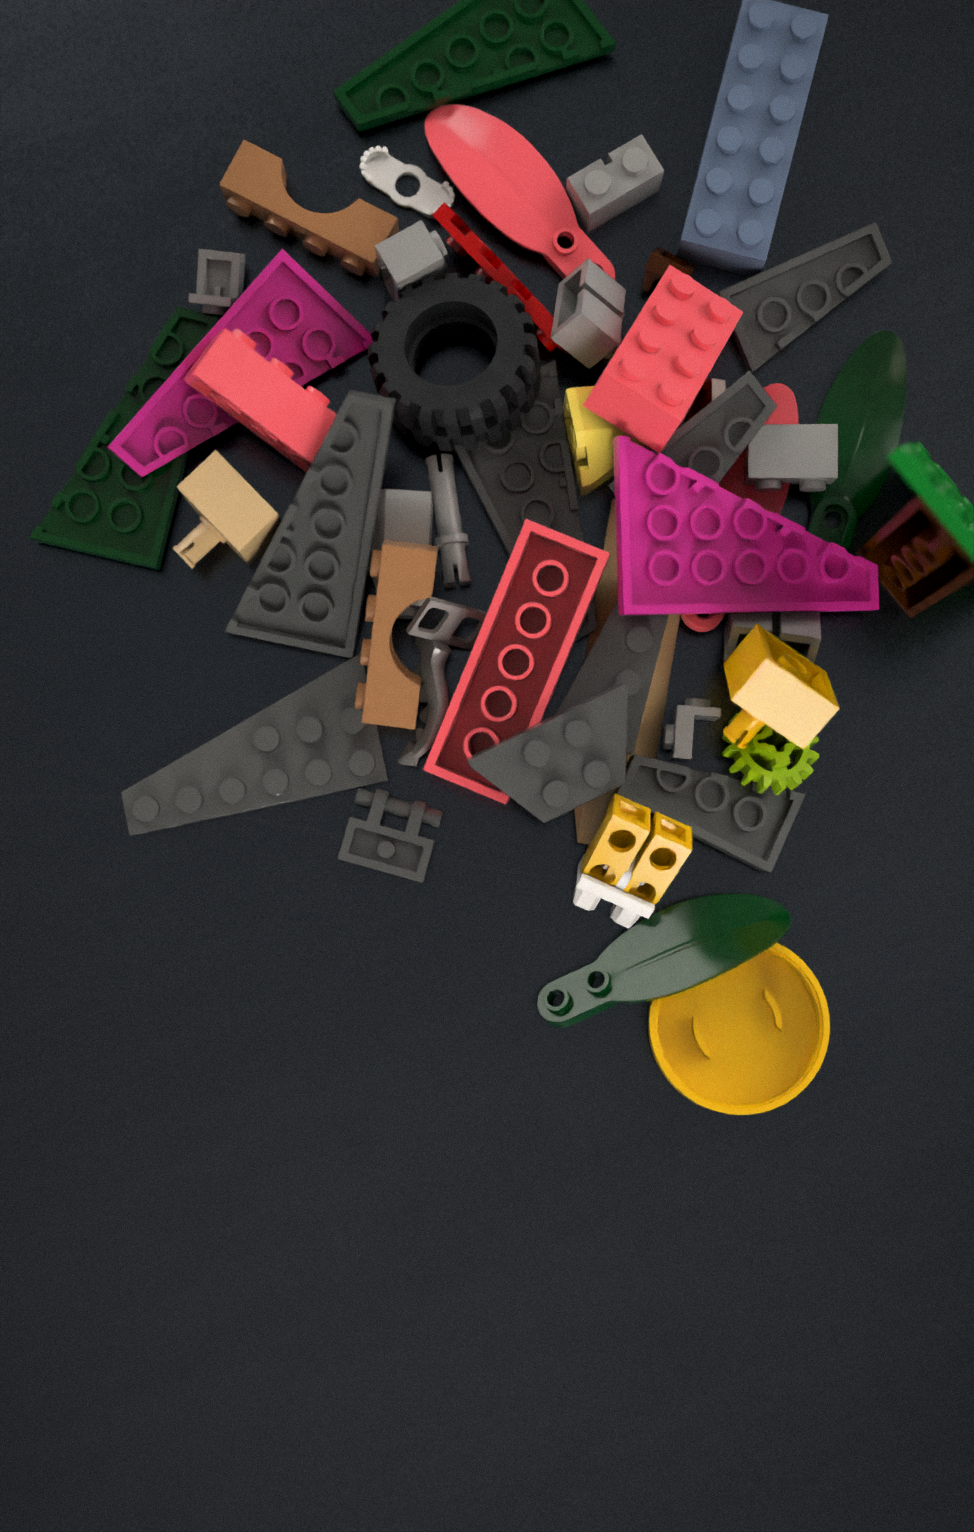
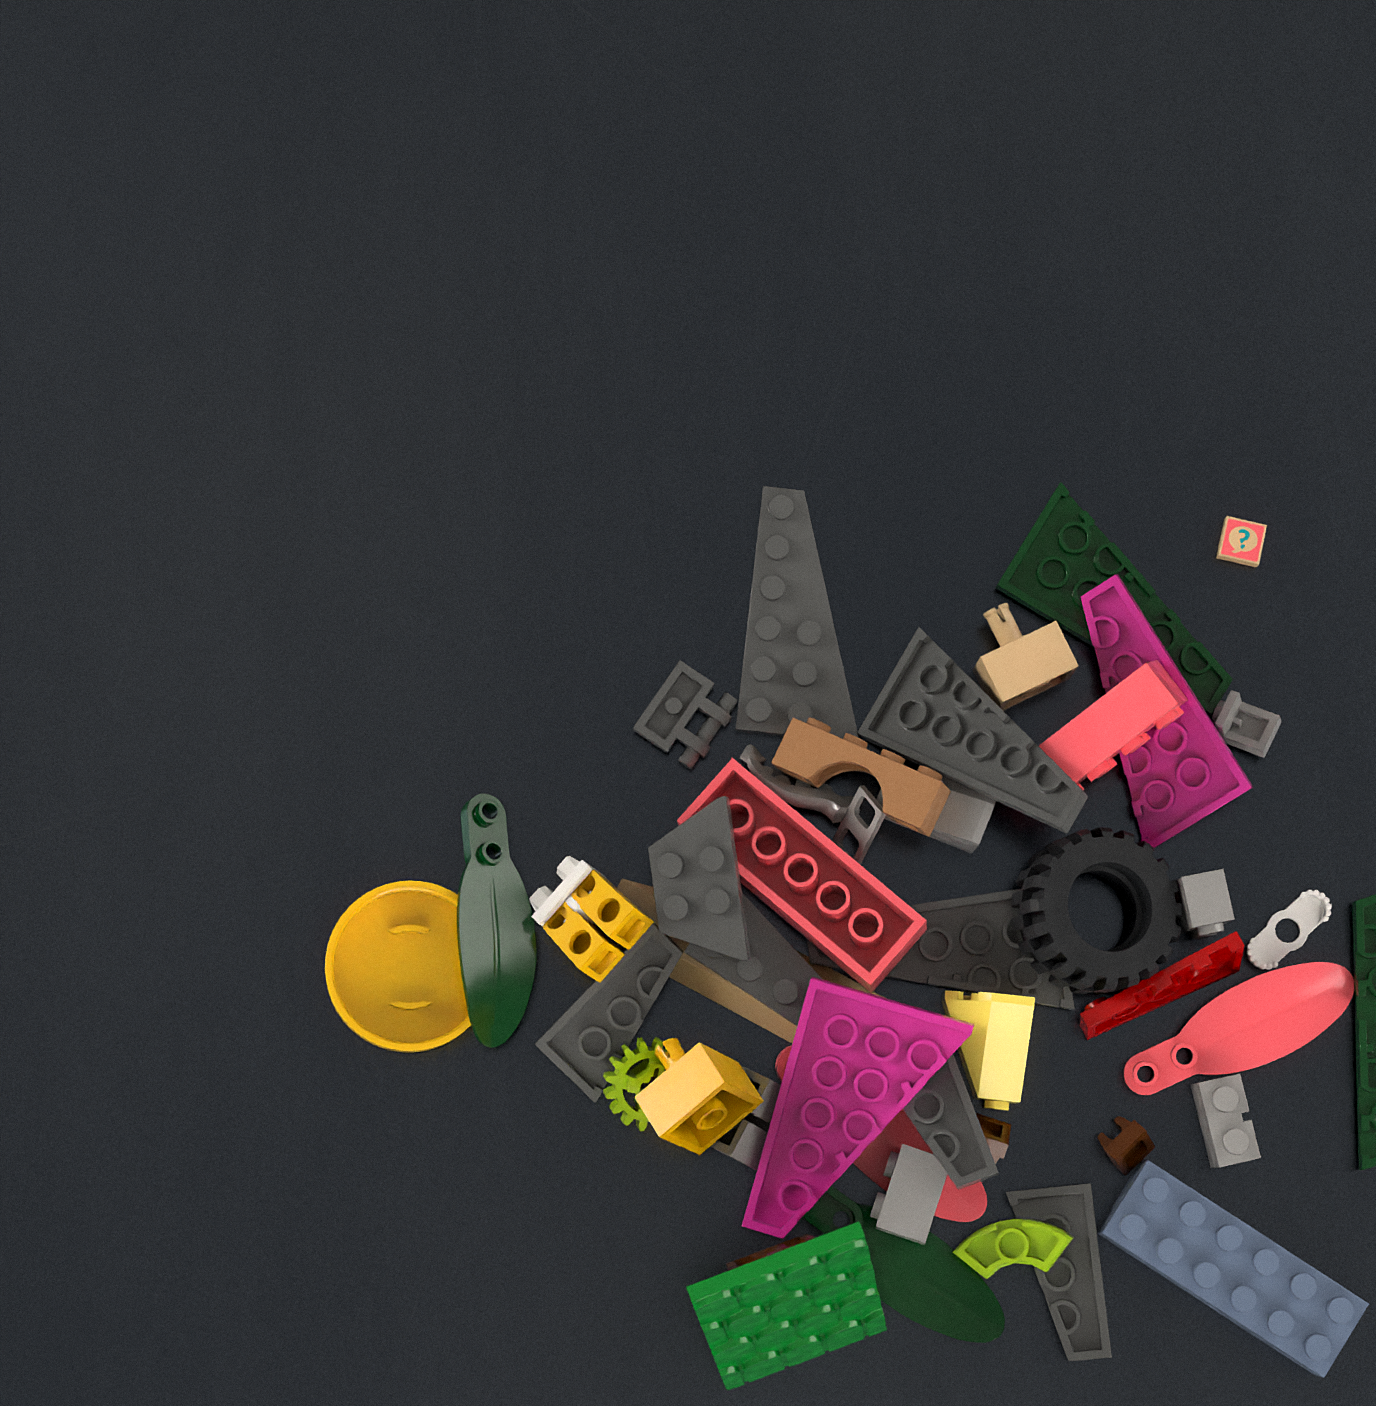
camera: 110 degrees right, 5 degrees down
medium nougat arch [219,140,399,278] -> none
light grey pin [425,454,472,588] -> none
light grey piece [551,258,626,369] -> none
coral brick [583,265,743,453] -> none
light grey bracket [663,698,721,762] -> none
none -> lime tile [953,1219,1074,1279]
none -> tile [1216,516,1267,567]

